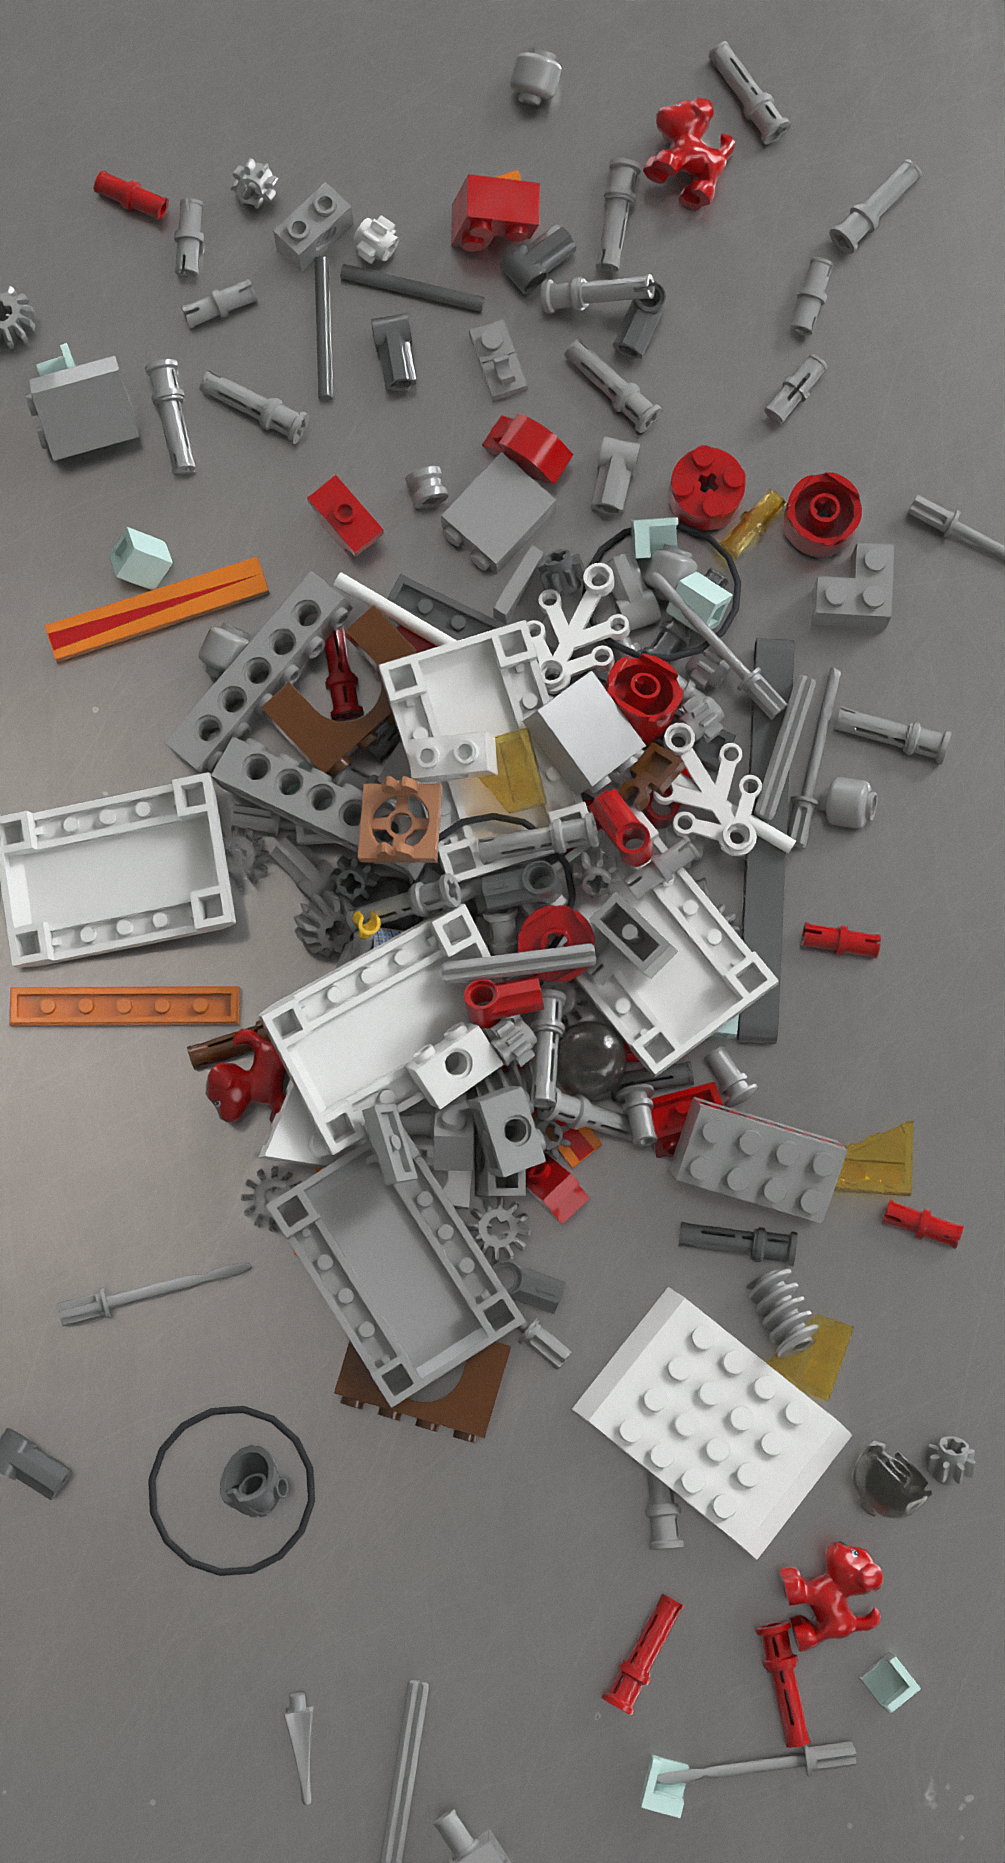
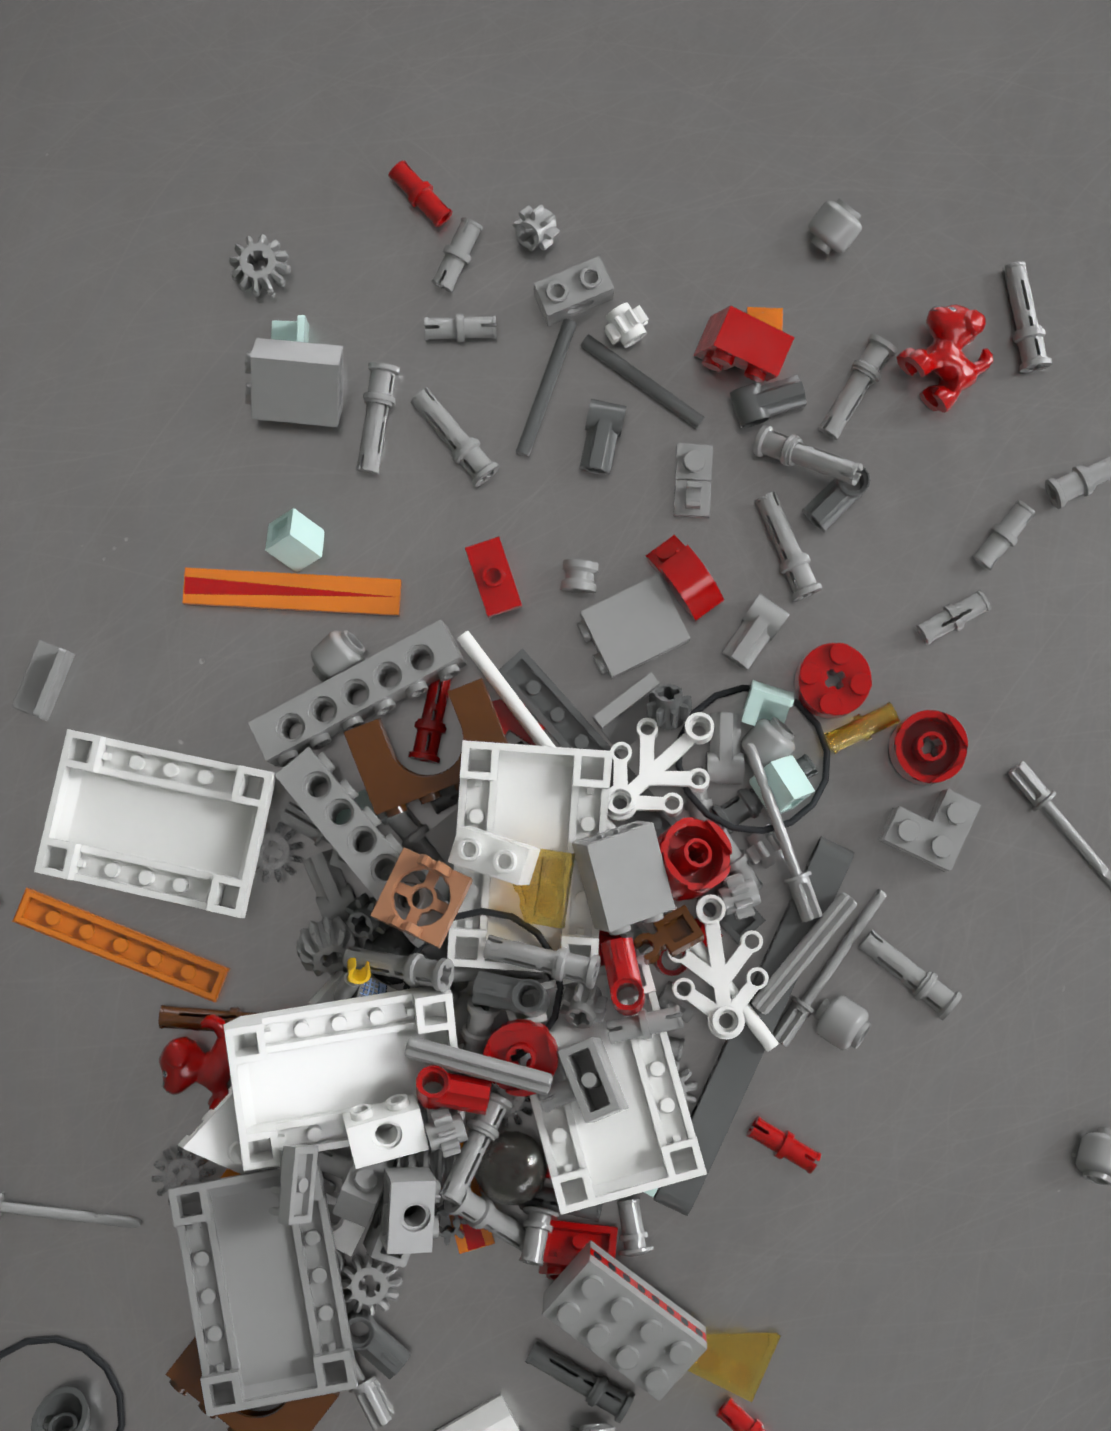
camera: 20 degrees right, 5 degrees up
red brick [526,1153,590,1224] -> none

